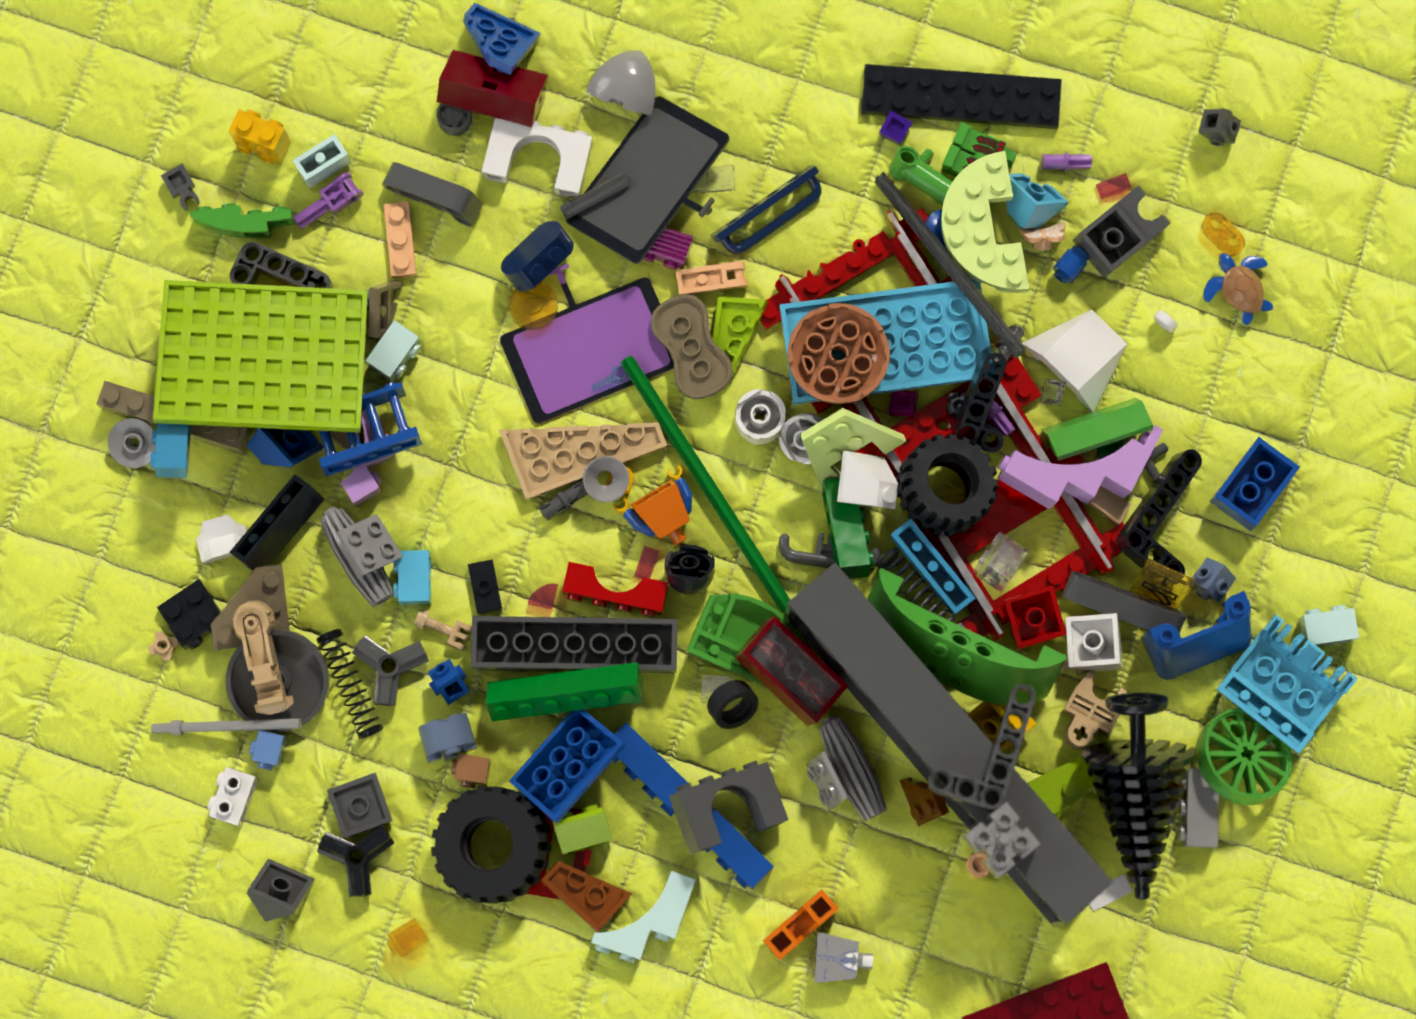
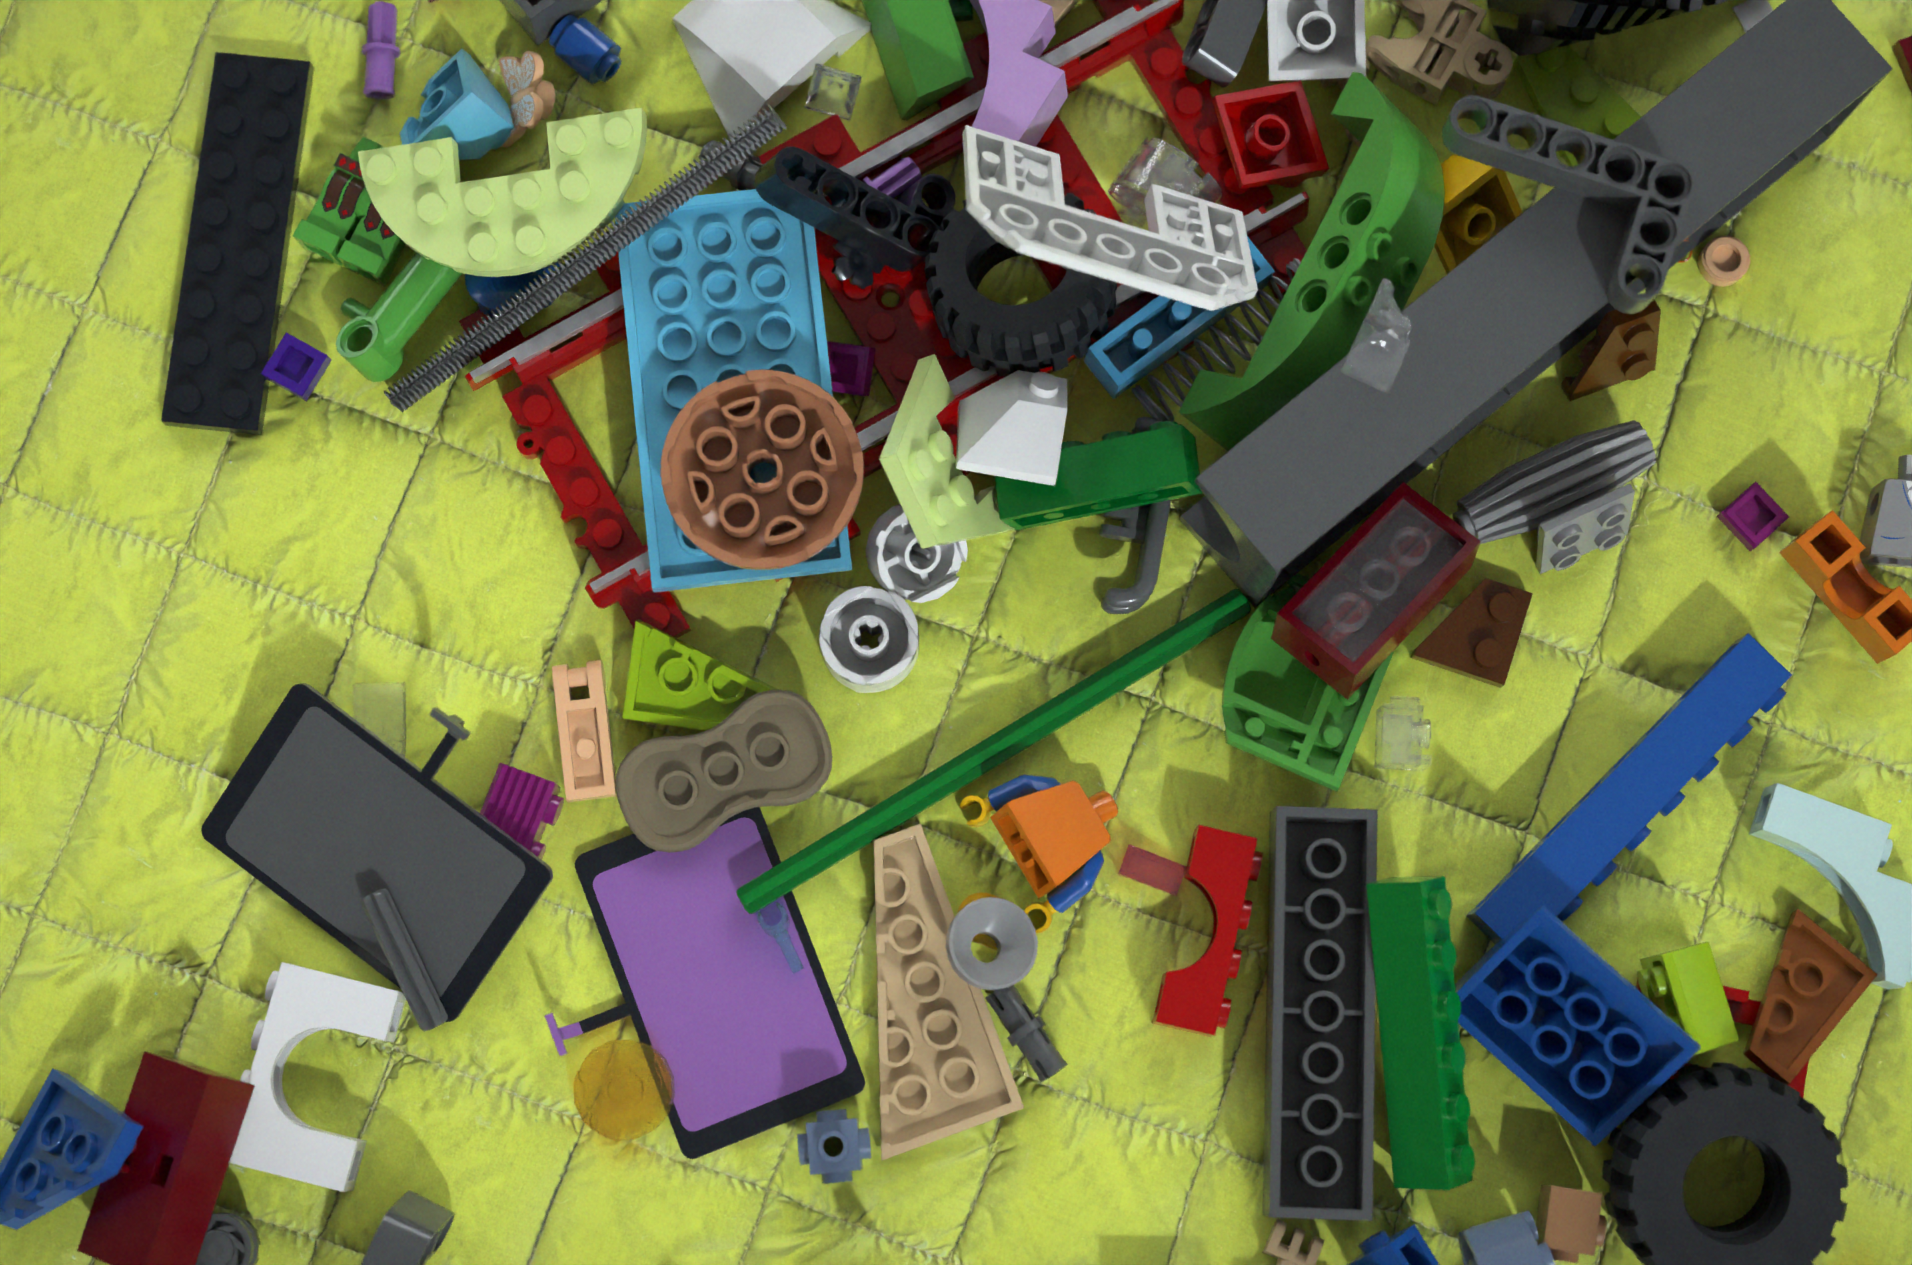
camera: 90 degrees left, 0 degrees up
black plate [468,559,503,615] -> none
dark blue brick [501,221,574,291] -> none
clear pink tile [528,584,558,610] -> none
light grey brick [586,50,655,115] -> none
black cylinder [665,545,715,594] -> none
dark grey arch [669,761,789,855] -> none
black tyre [707,680,759,729] -> none
dark blue piece [710,165,822,254] -> none
light grey brick [963,802,1040,879] -> none
none -> sand blue brick [797,1109,871,1184]
none -> white slope [963,125,1258,311]
none -> clear slope [1340,278,1413,393]
none -> reddish brown wing [1411,578,1533,688]
none -> magenta tile [1717,482,1789,552]

